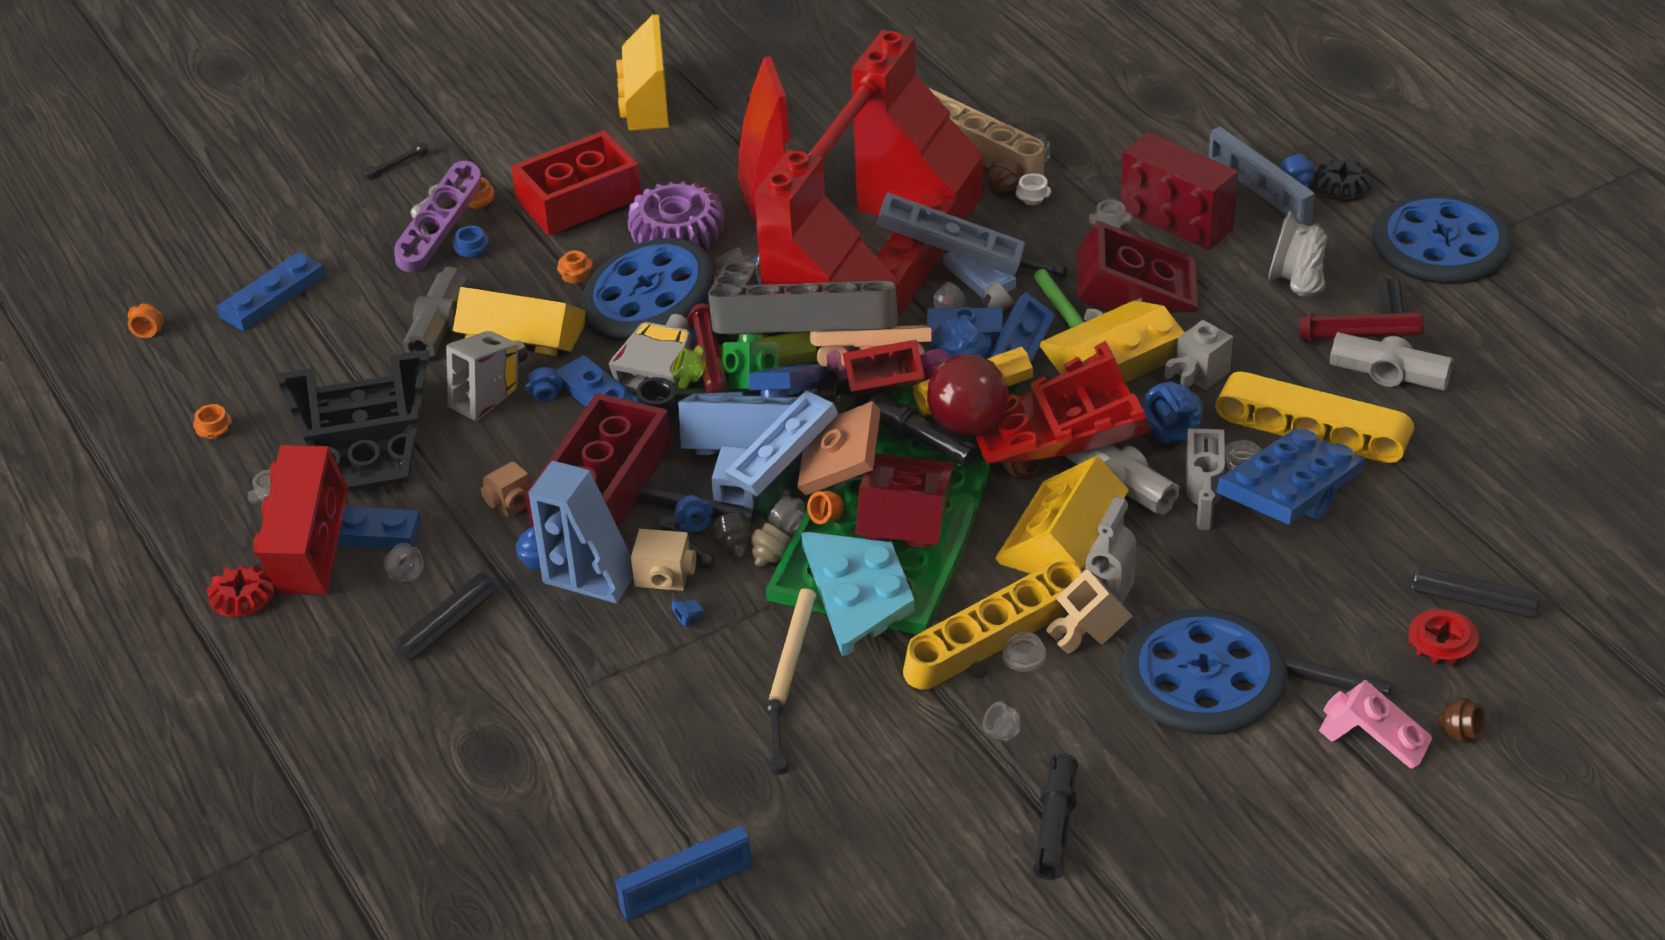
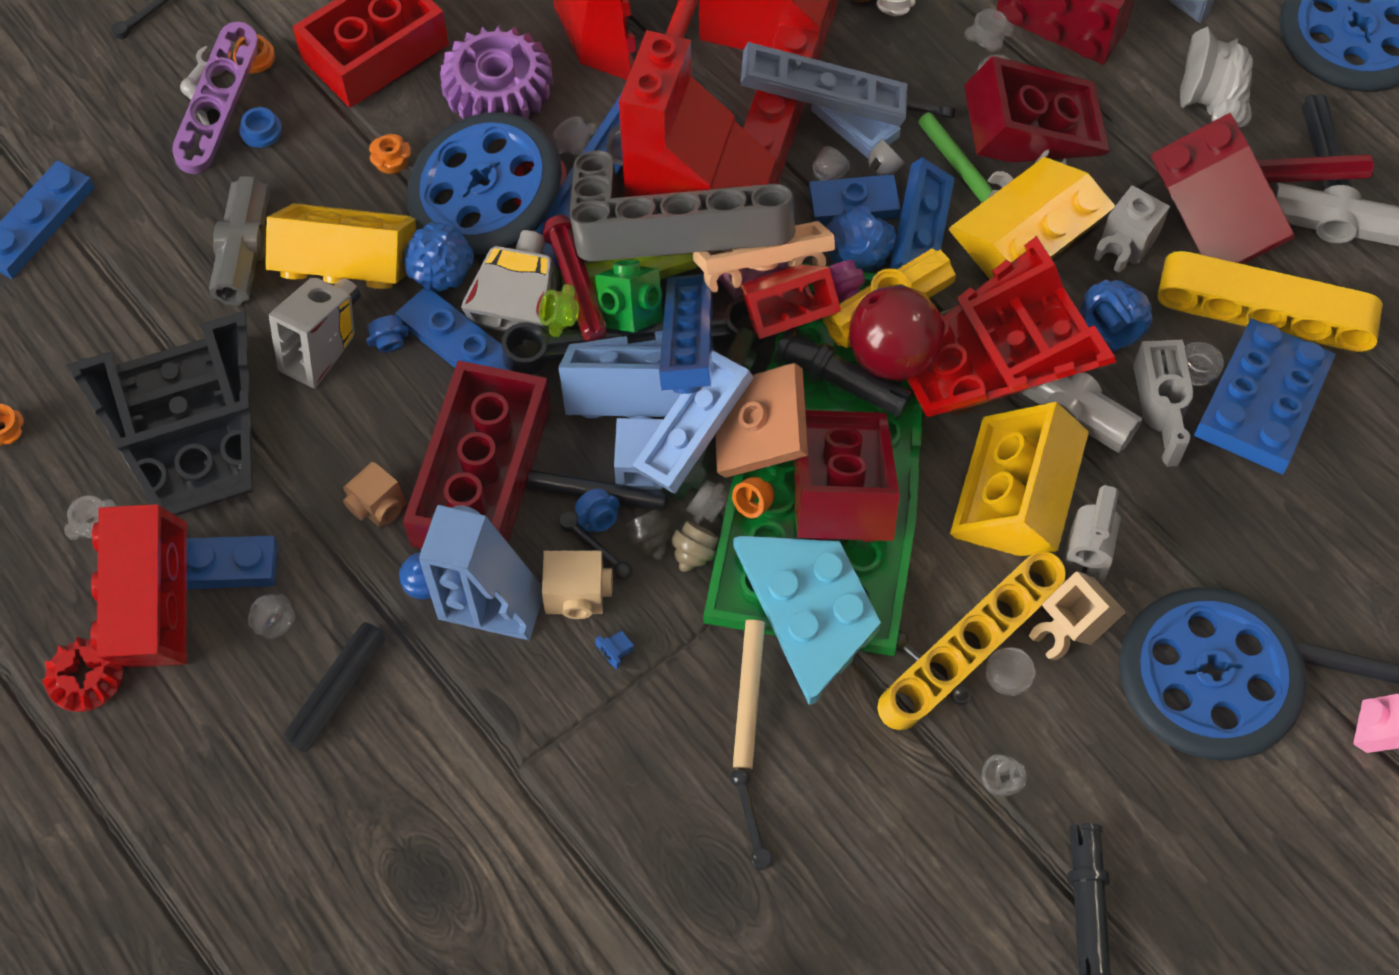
camera: 10 degrees left, 20 degrees up
none -> blue piece [402,222,474,292]
none -> dark red slope [1150,112,1295,264]

